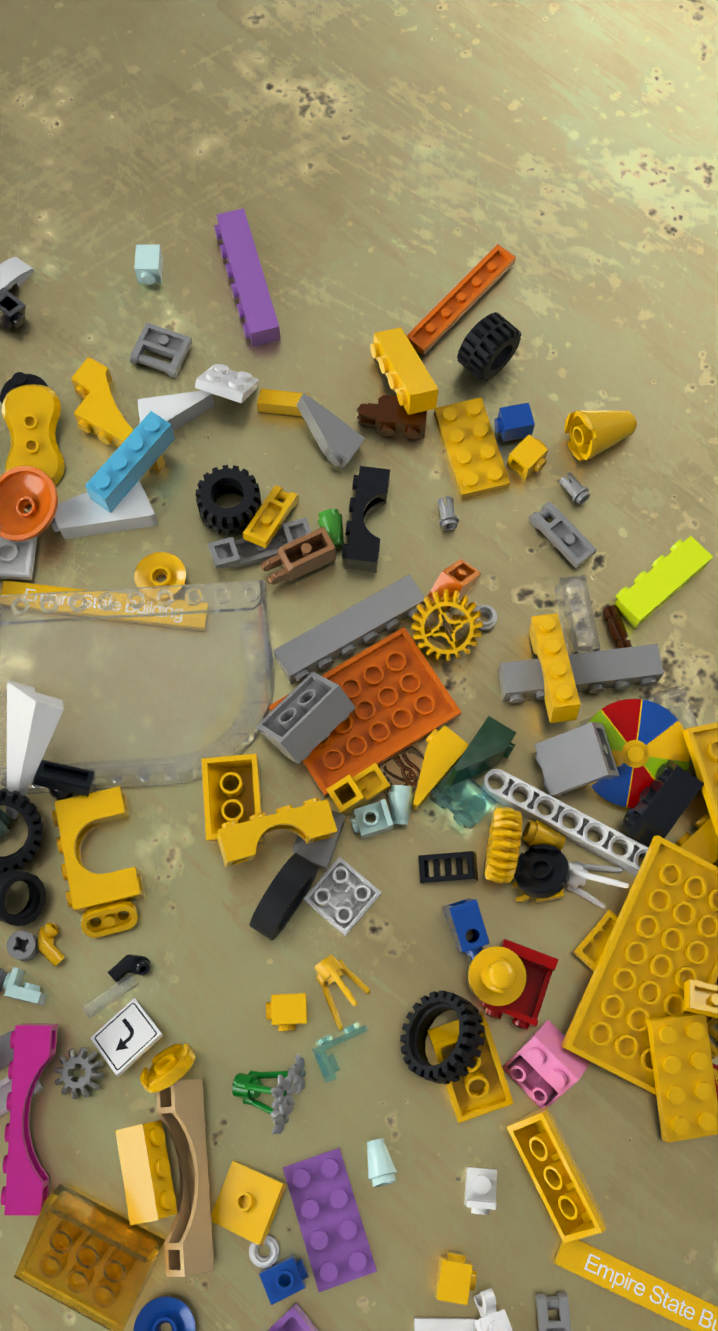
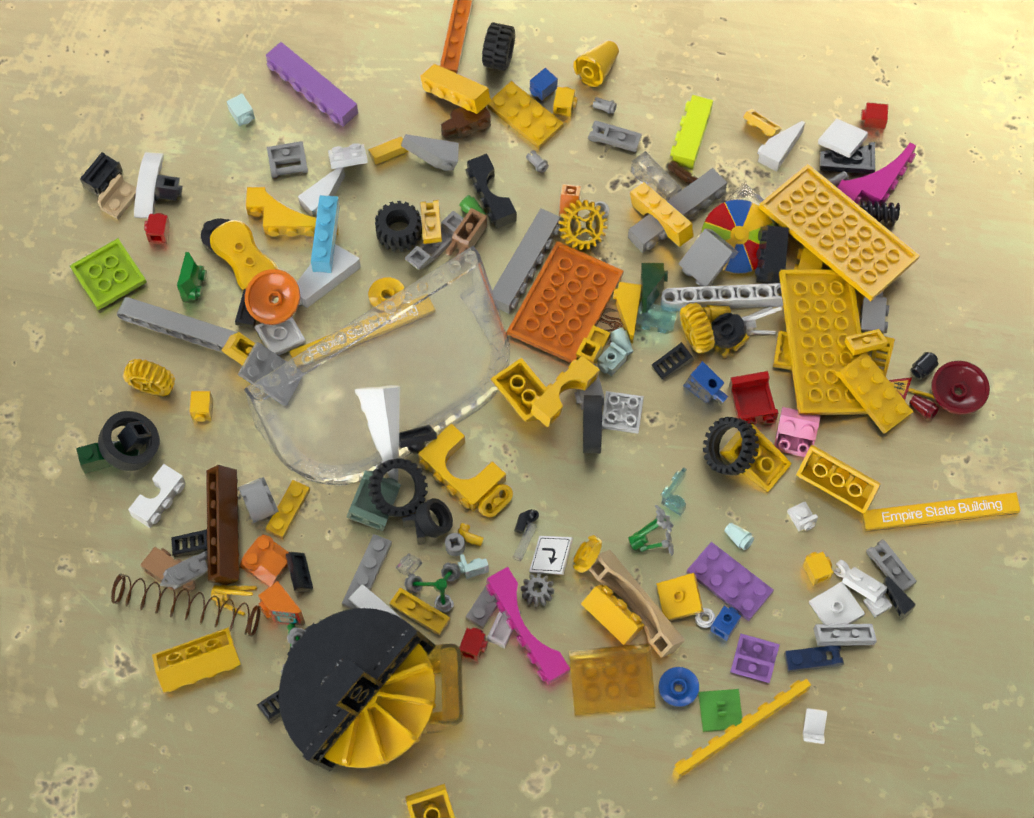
camera: 30 degrees left, 5 degrees down
light grey slope [256,672,356,764] -> none
yellow brick [266,993,308,1031] -> none
yellow plant [315,954,370,1031] -> none
yellow plate [468,946,526,1006] -> none

